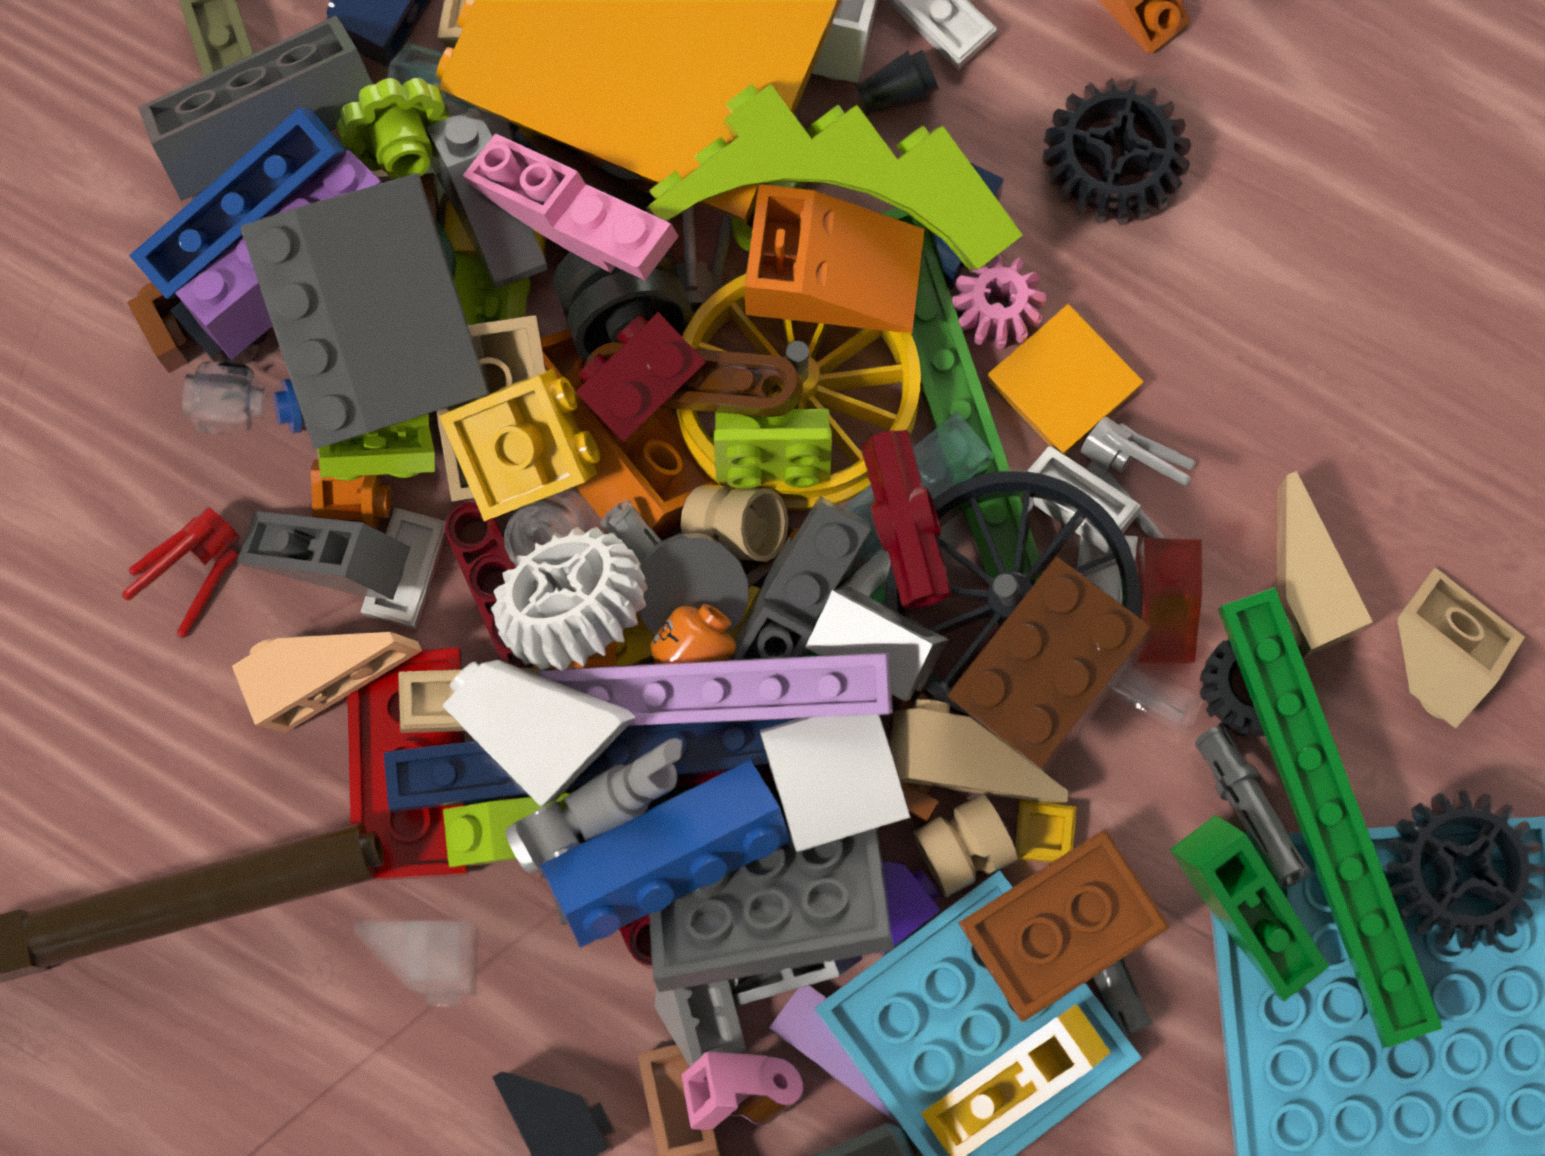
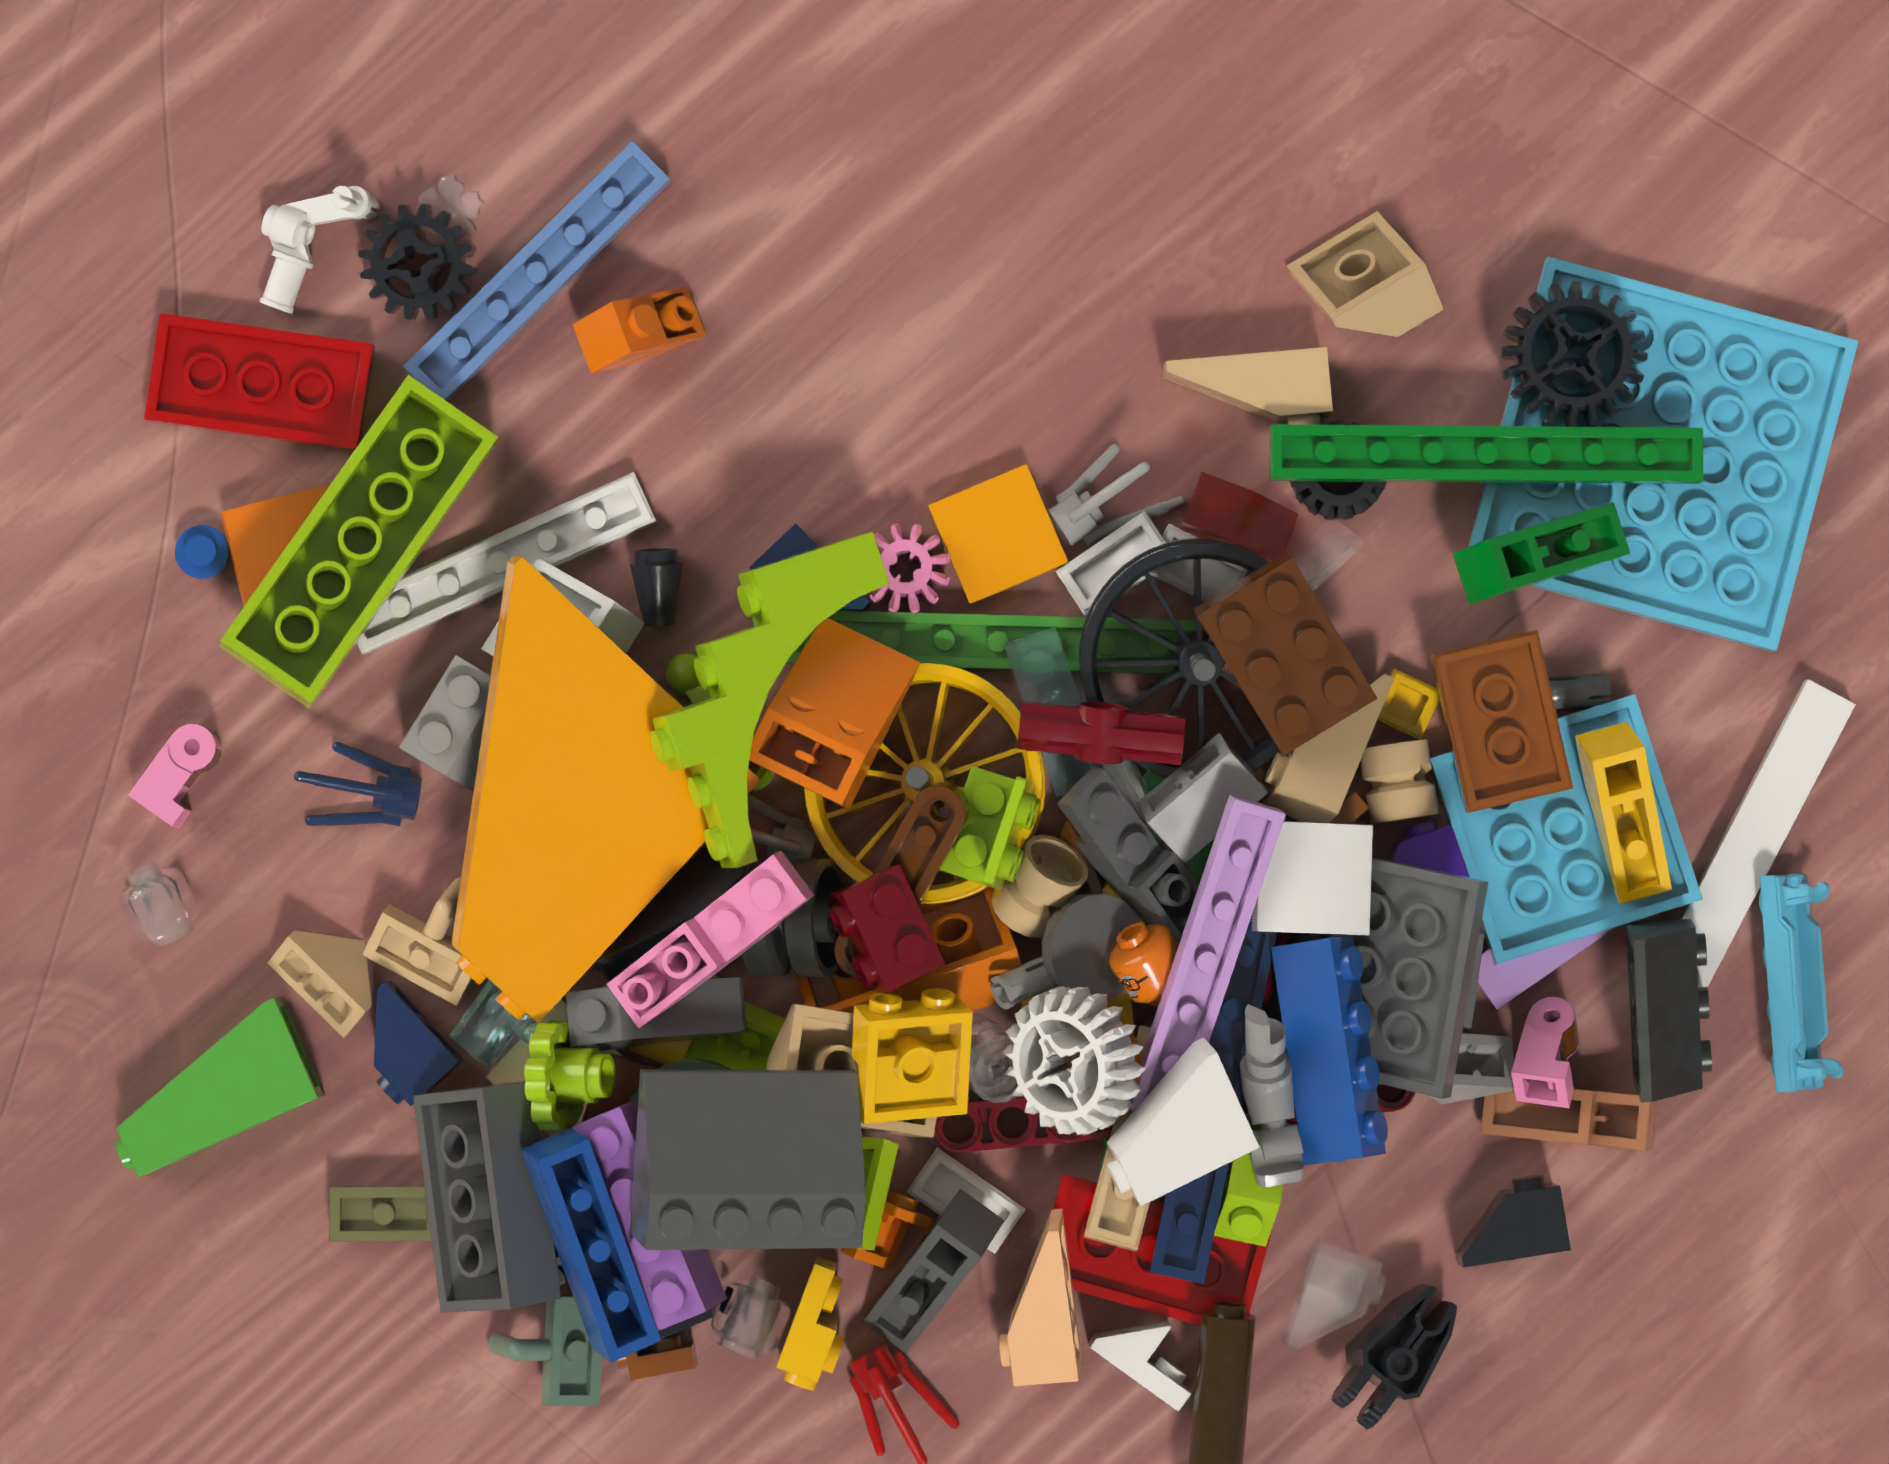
camera: 80 degrees left, 10 degrees up
blue plate [273,378,306,434] -> none
black gear [1043,77,1191,226] -> none
dark grey pin [1195,726,1310,888] -> none
none -> sand green plate [488,1295,602,1406]
none -> yellow plate [776,1255,845,1391]
none -> white slope [1088,1321,1191,1412]
none -> black hinge [1331,1284,1457,1430]

